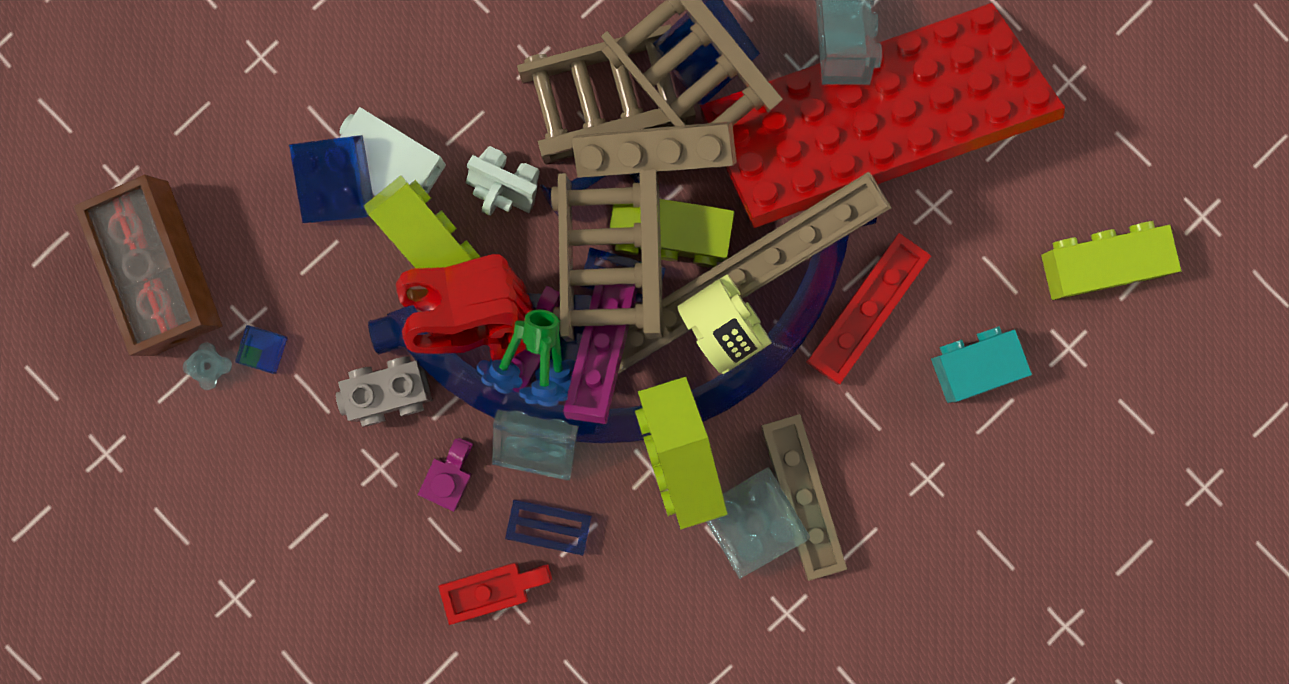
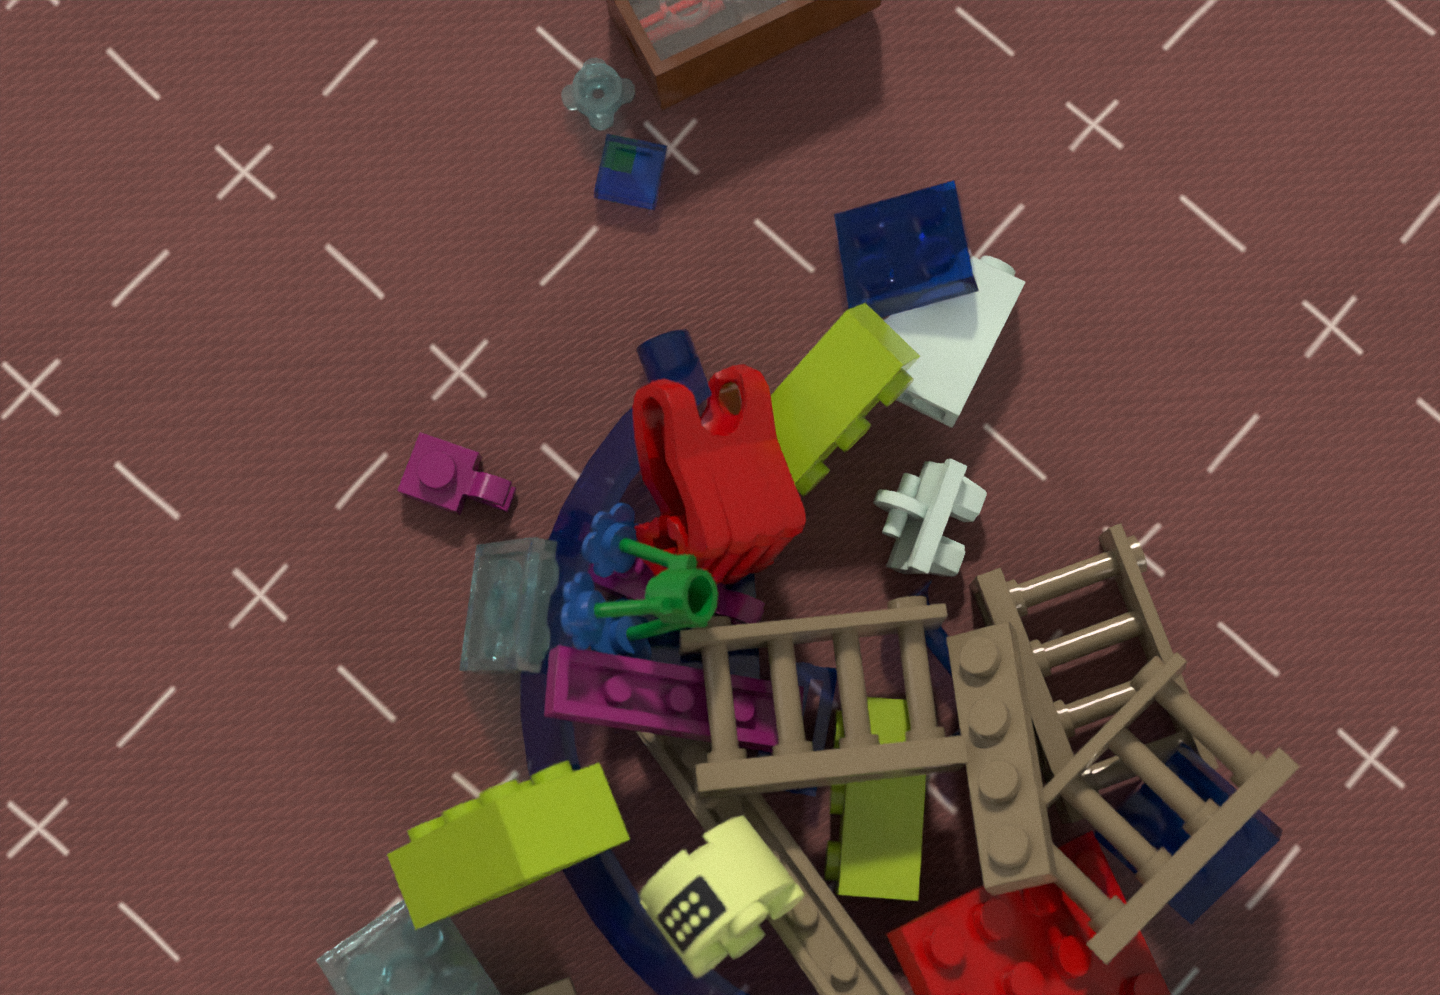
camera: 85 degrees right, 5 degrees down
light grey brick [336,356,433,427] -> none
red plate [438,561,553,625] -> none
clear blue tile [505,499,592,556] -> none

